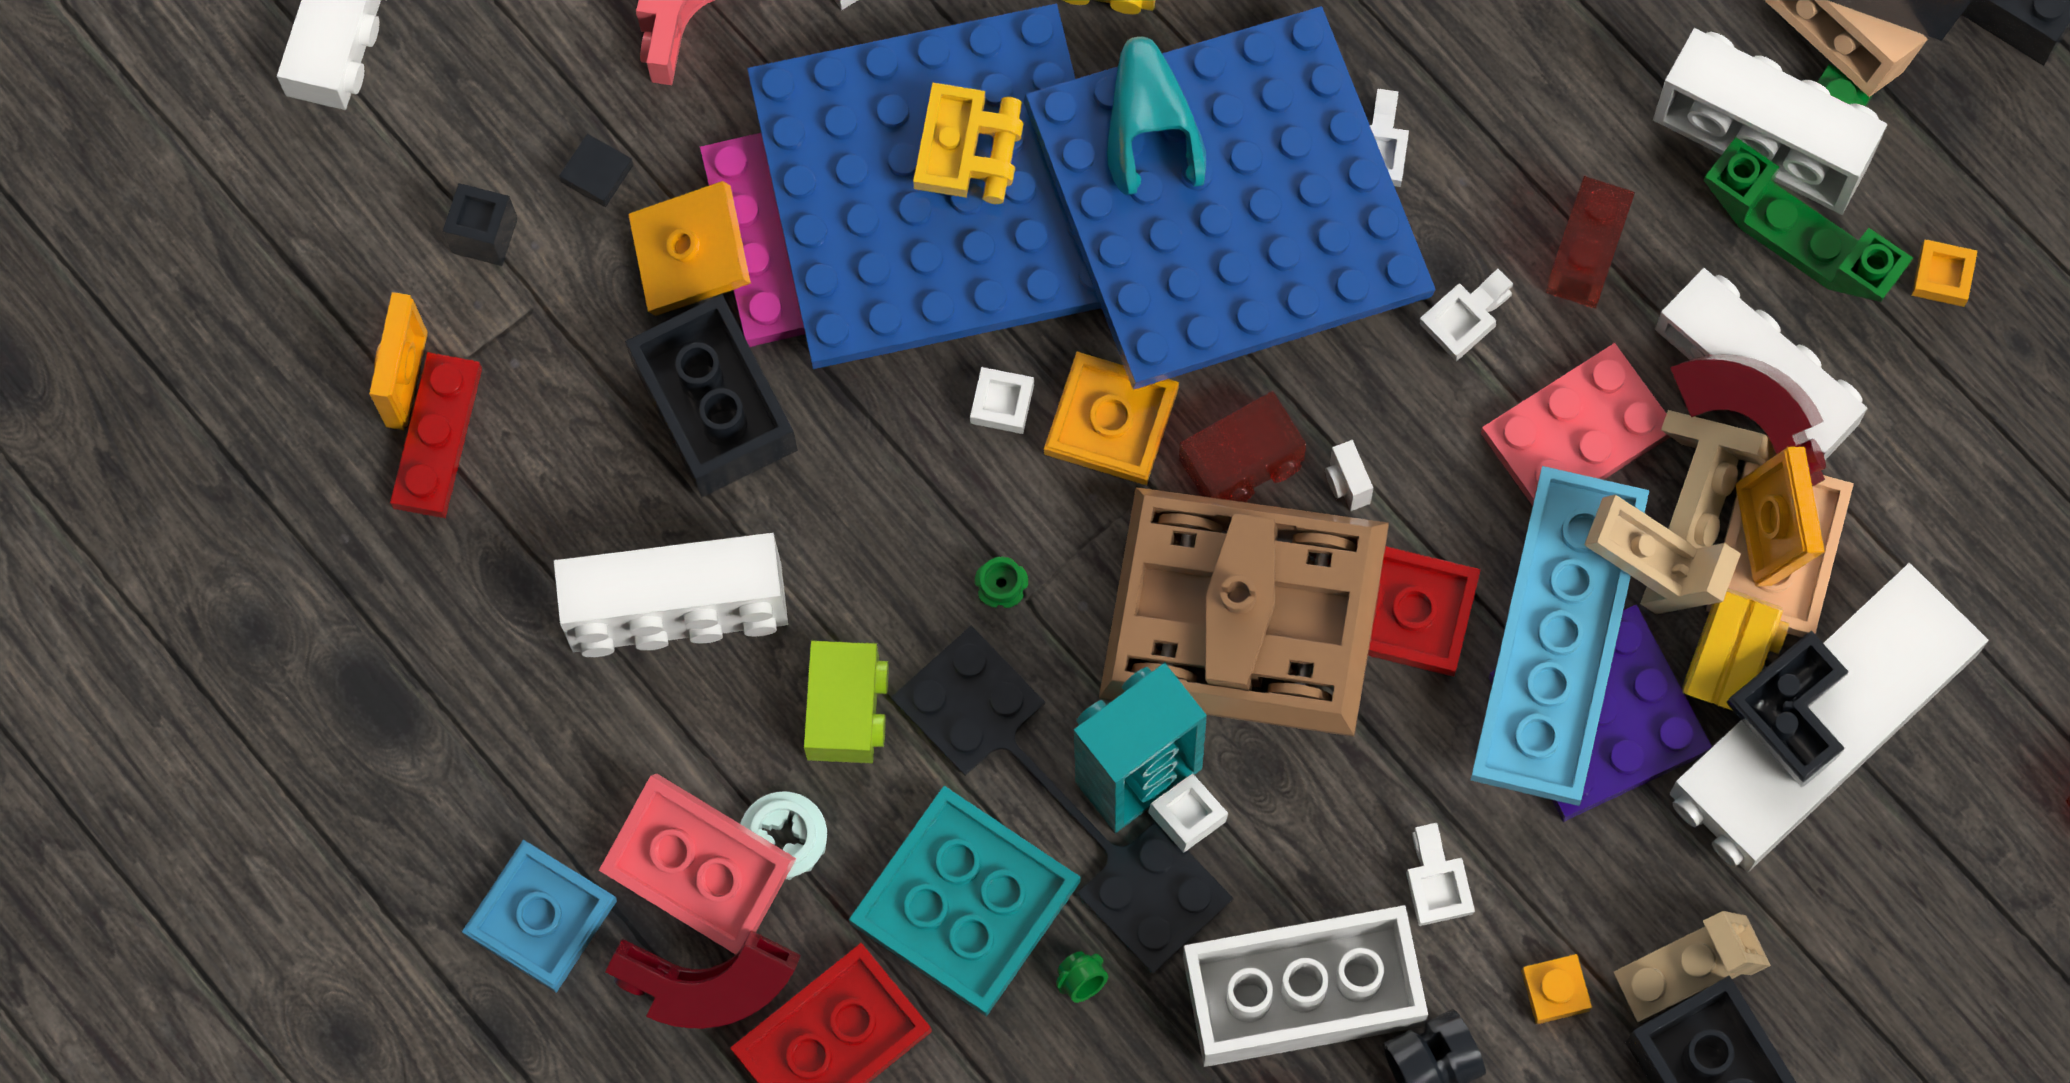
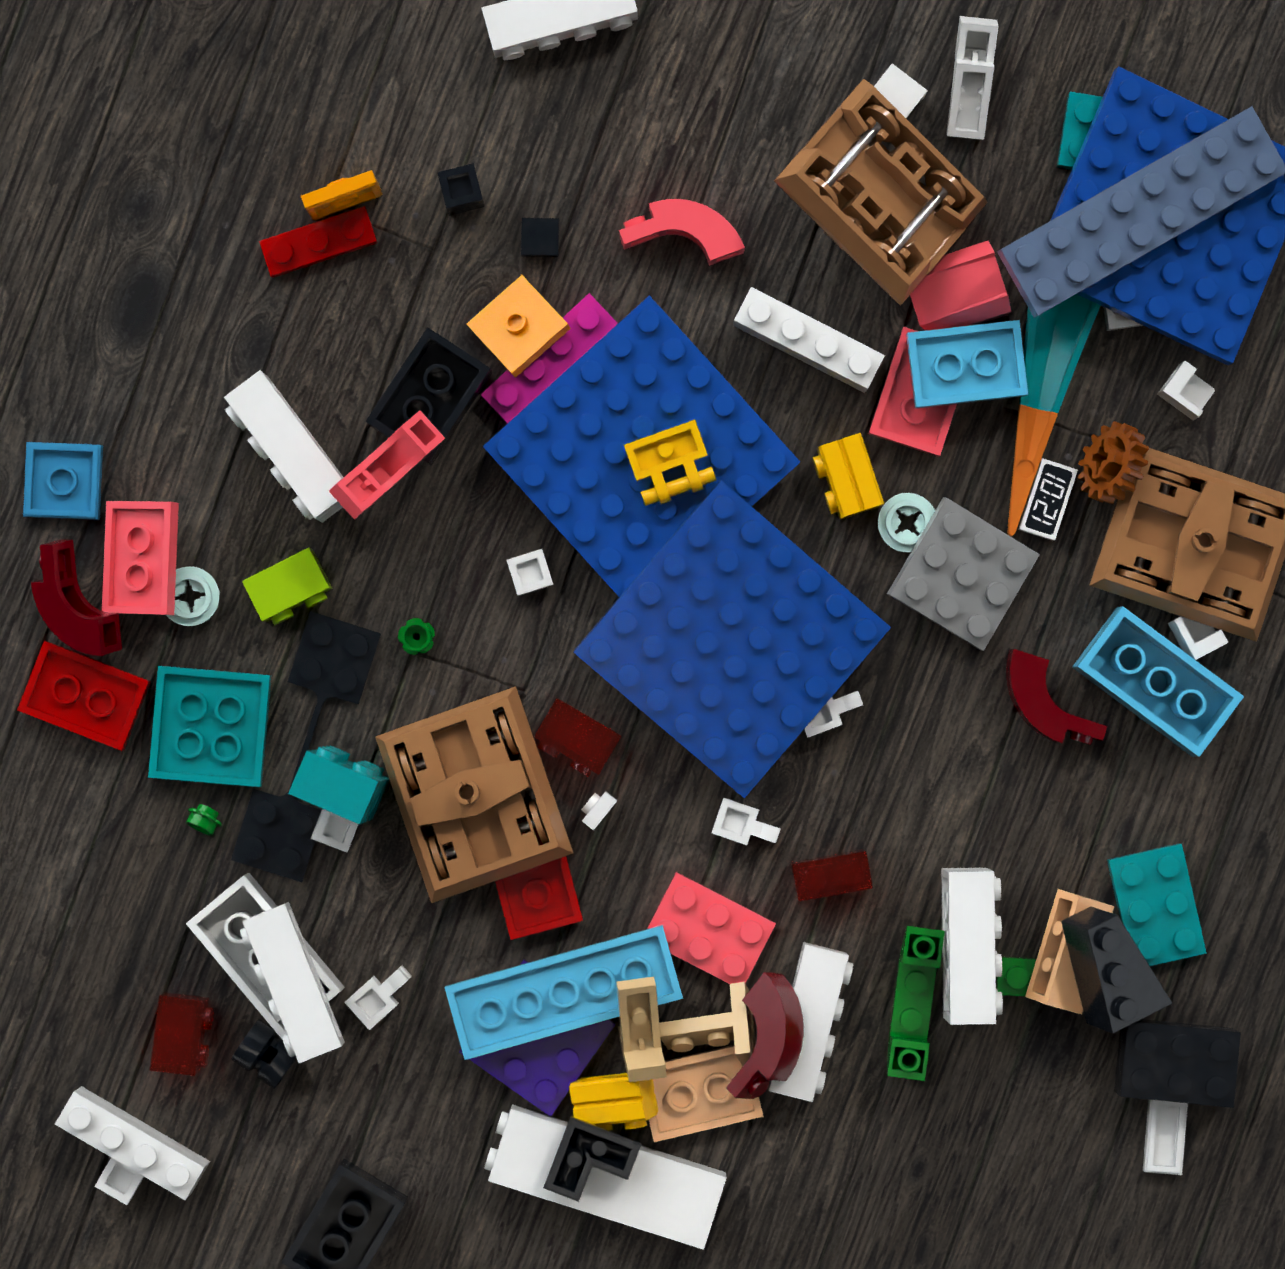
camera: 55 degrees right, 15 degrees up
light orange plate [1044,352,1179,486] -> none
teal animal [1107,37,1206,195] -> none
light orange plate [1521,954,1592,1025] -> none
tan bracket [1614,911,1771,1023] -> none
light orange plate [1735,447,1825,586] -> none
light orange plate [1911,239,1977,307] -> none
none -> white brick [240,902,345,1063]
none -> coral arch [329,410,445,520]

